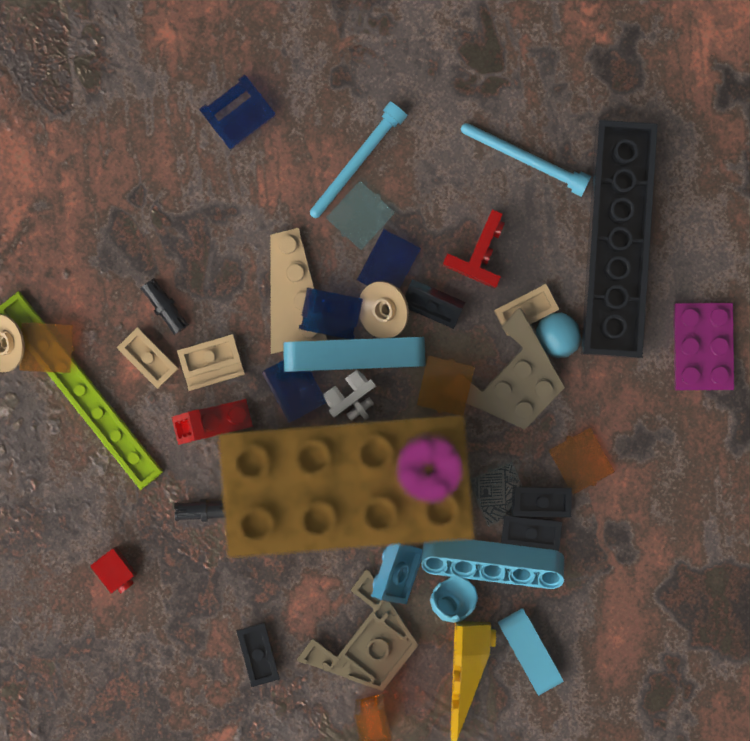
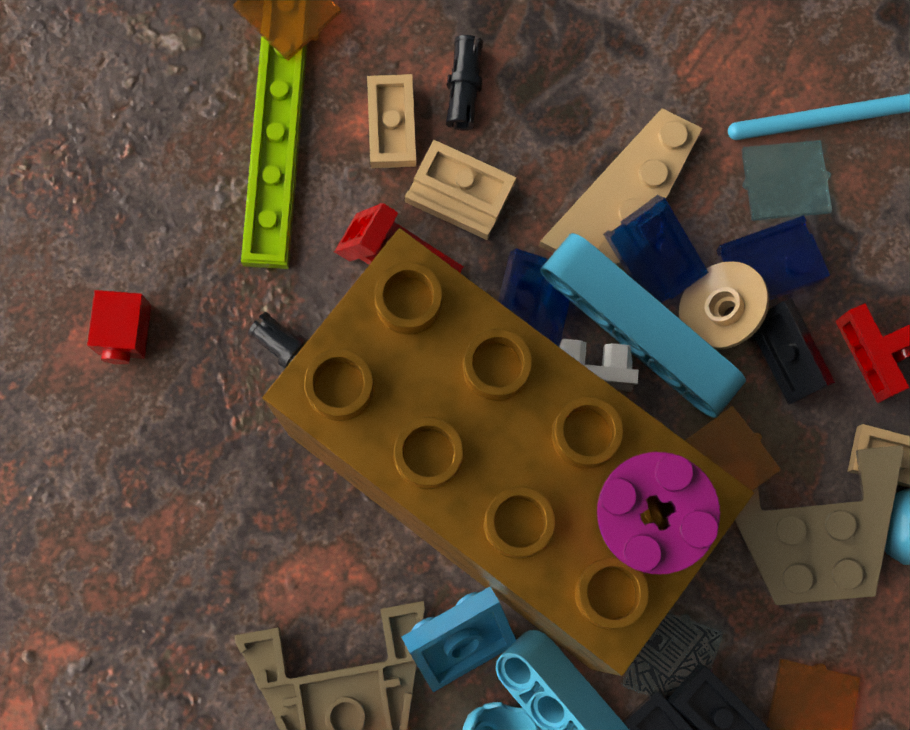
camera: 35 degrees right, 10 degrees down
black plate [236,622,280,687] -> none

